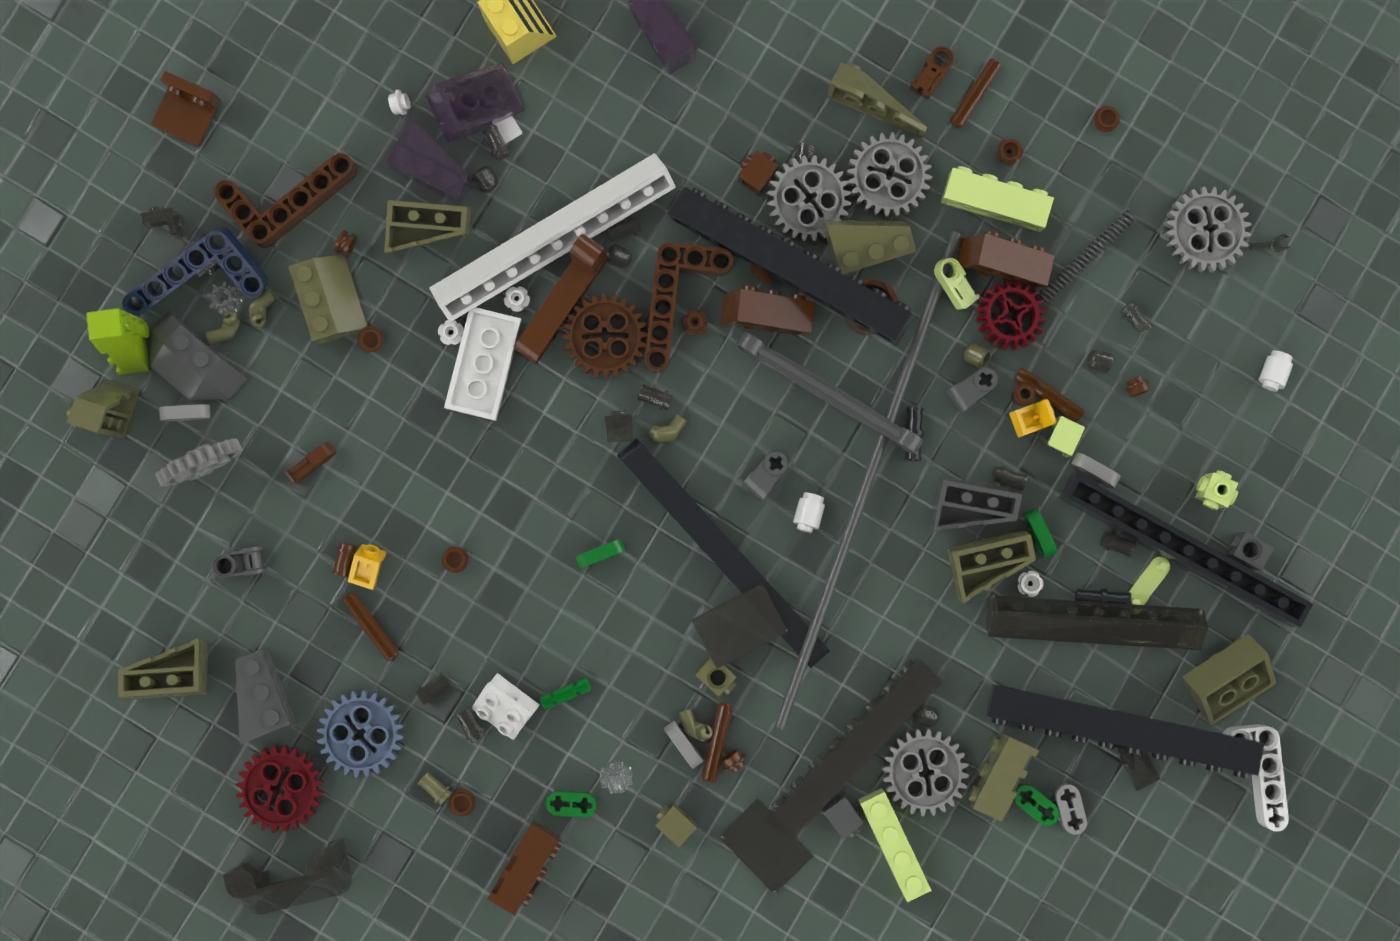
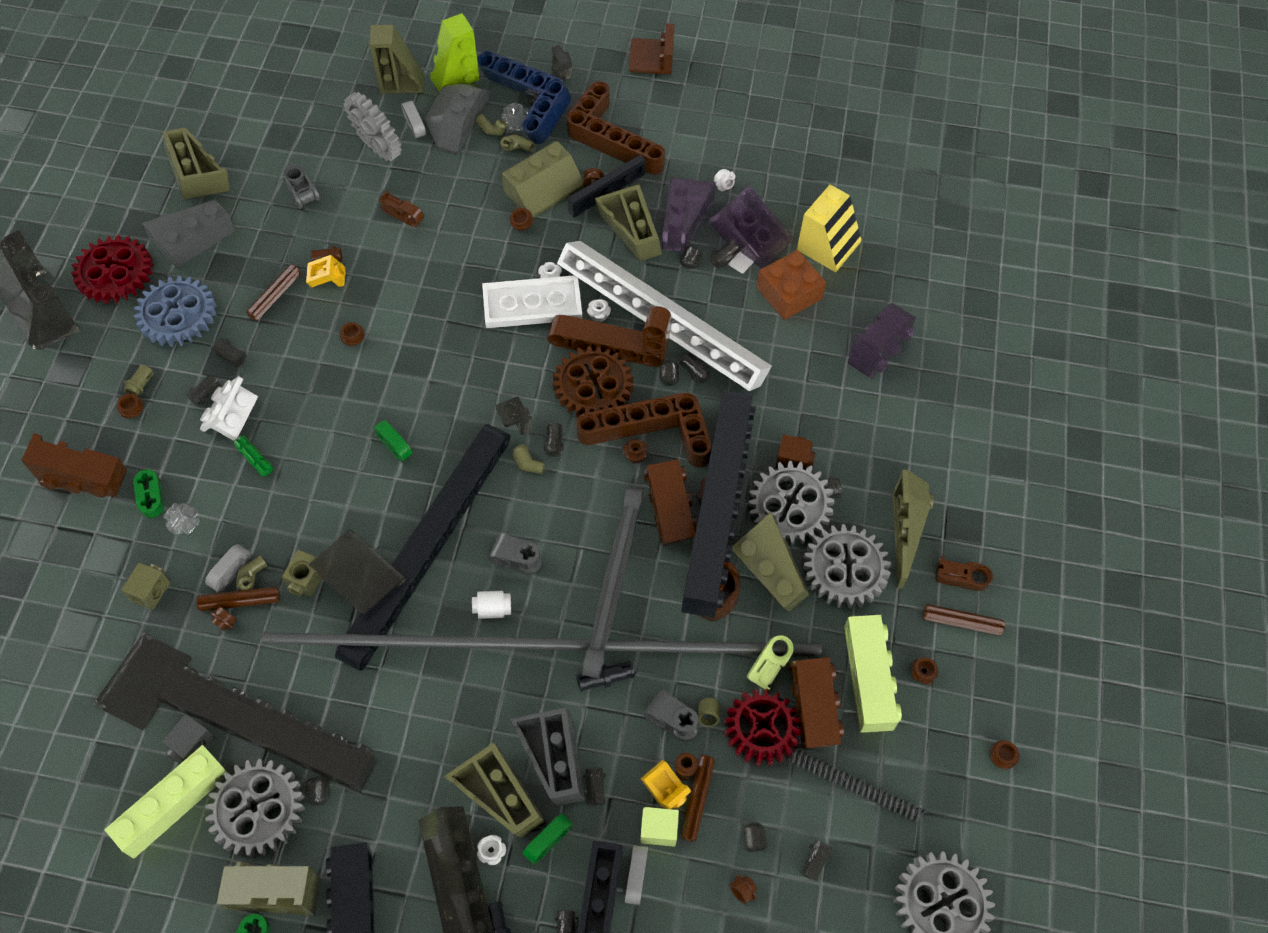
camera: 70 degrees right, 25 degrees down
none -> black tile [568,155,645,218]
none -> dark orange brick [756,250,826,320]

